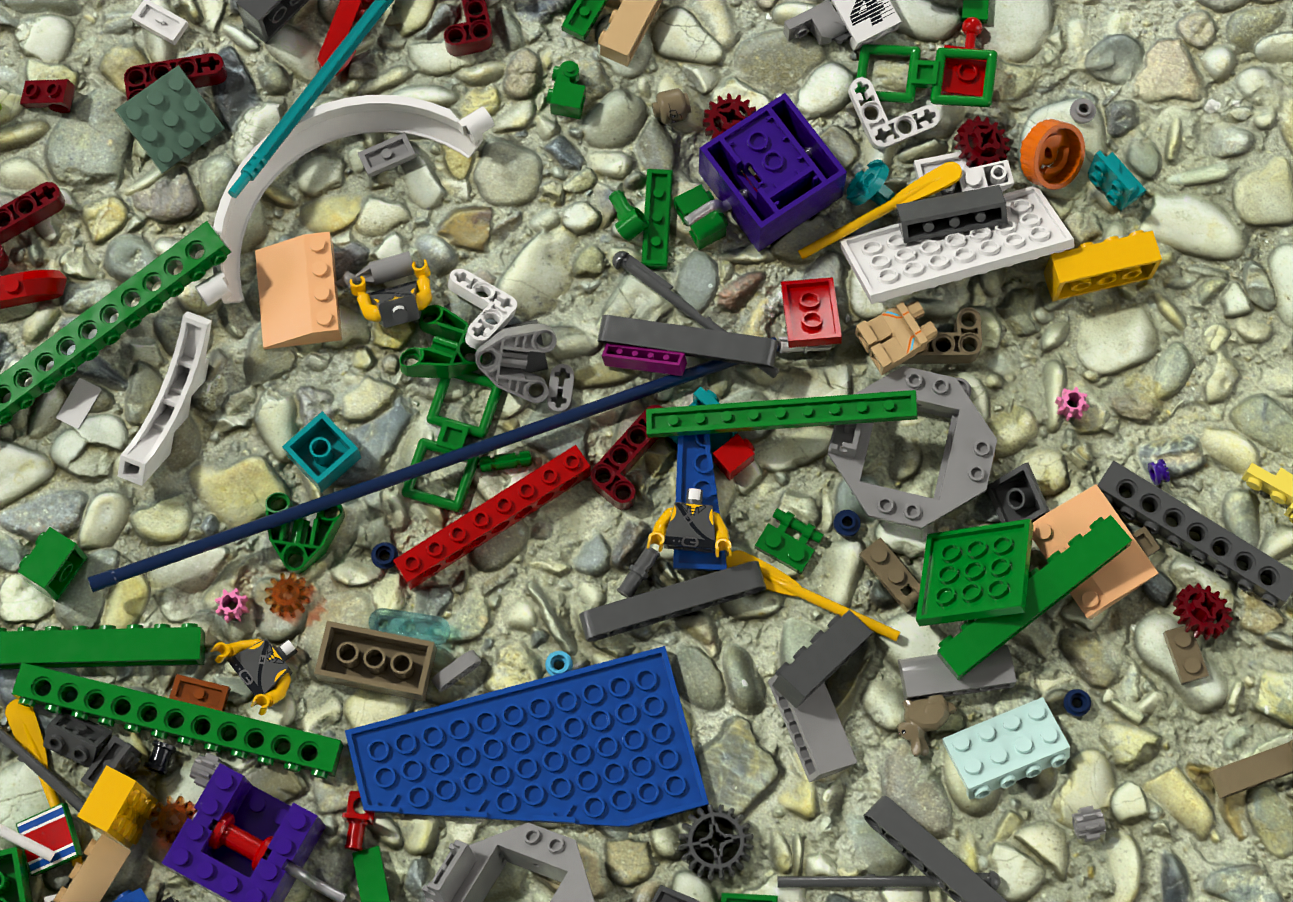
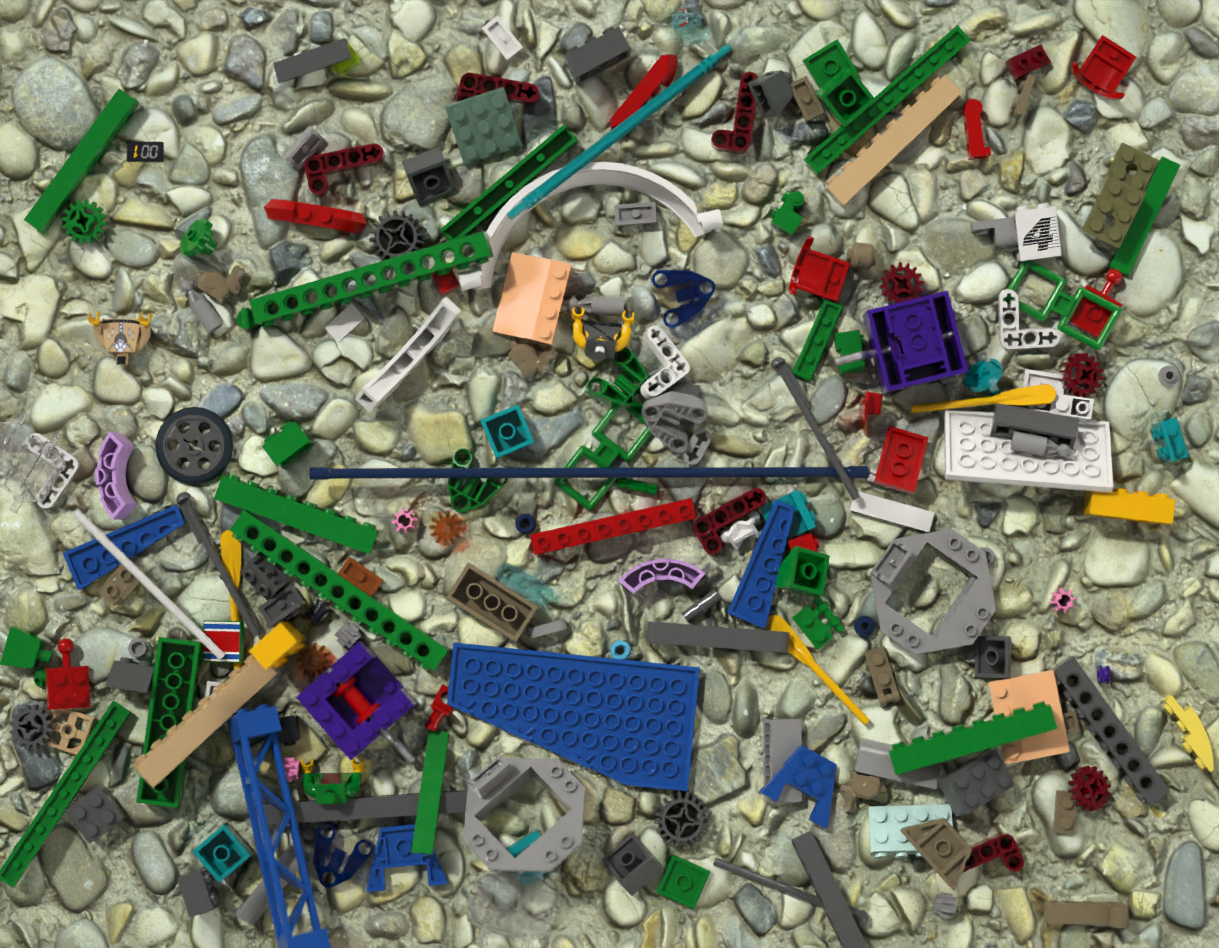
camera: 20 degrees right, 15 degrees up
dark red plate [20,79,76,114] -> none
torso [210,639,298,715] -> none
dark grey beam [597,315,778,368] -> none
magenta piece [602,343,687,376] -> none
green pin [609,190,650,242] -> none
green plate [646,390,918,438] -> none
torso [647,488,732,557] -> none
dark grey brick [772,610,873,708] -> none
tan hips [855,301,938,375] -> none
dark tan beam [902,307,982,364] -> none
green plate [916,519,1034,626] -> none
orange piece [1020,119,1085,190] -> none
dark blue plate [1063,689,1091,717] -> none
none -> dark grey gear [369,210,425,261]
none -> dark grey slope [402,147,457,206]
none -> red brick [432,269,461,296]
none -> green tile [441,124,579,241]
none -> dark tan animal [508,340,558,379]
none -> lavender brick [618,559,705,594]
none -> clear blue connector [652,270,715,329]
none -> white piece [720,511,760,550]
none -> blue wing [759,746,837,829]
none -> green slope [776,546,830,597]
none -> red piece [789,236,850,302]
none -> white tile [849,491,934,532]
none -> red panel [860,391,883,436]
none -> dark tan wing [900,817,972,891]
none -> dark grey brick [937,749,1015,817]
none -> dark red beam [963,832,1024,872]
none -> light grey wheel [1010,431,1074,456]

